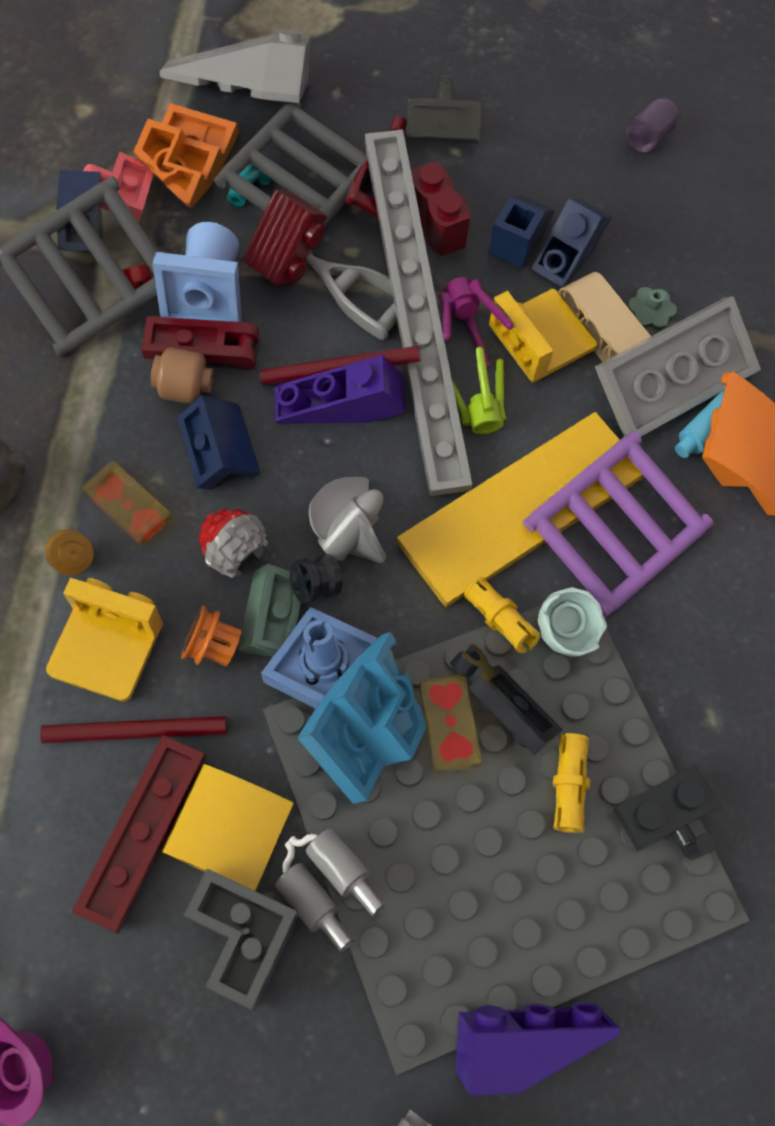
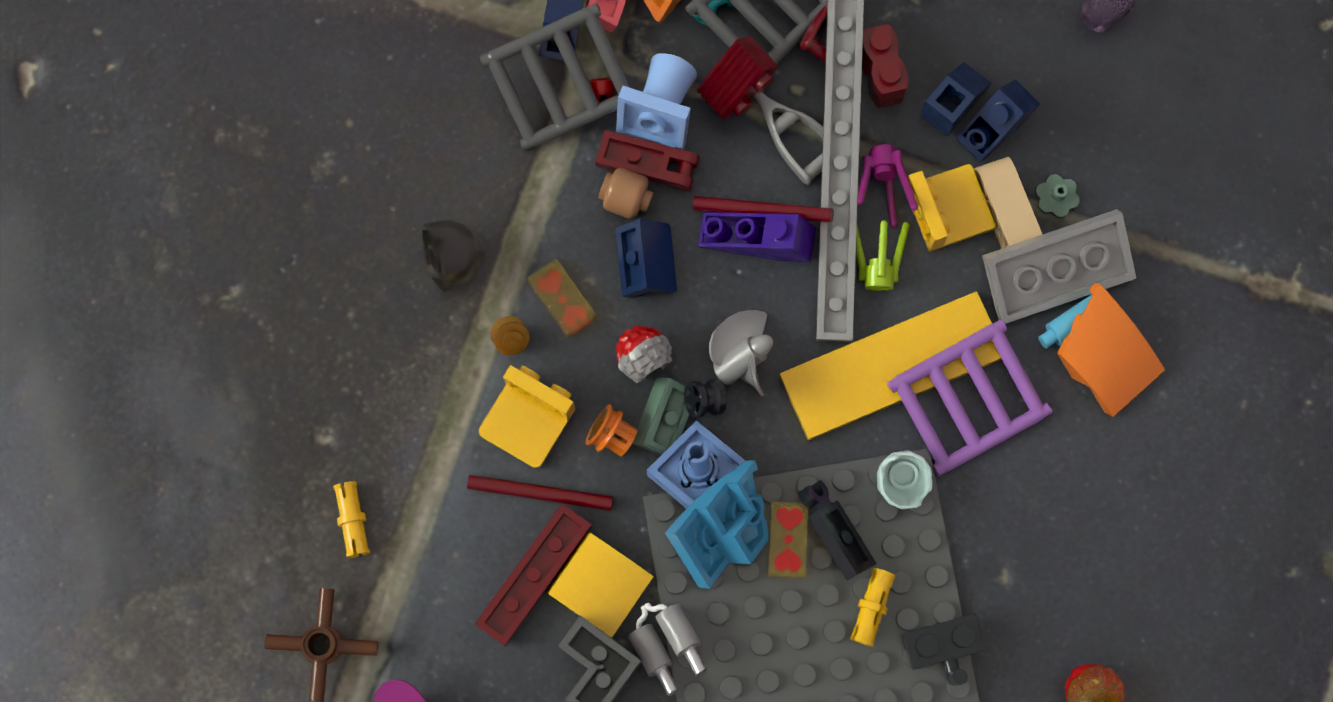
camera: 20 degrees right, 10 degrees up
yellow pin [464,577,540,653] -> none

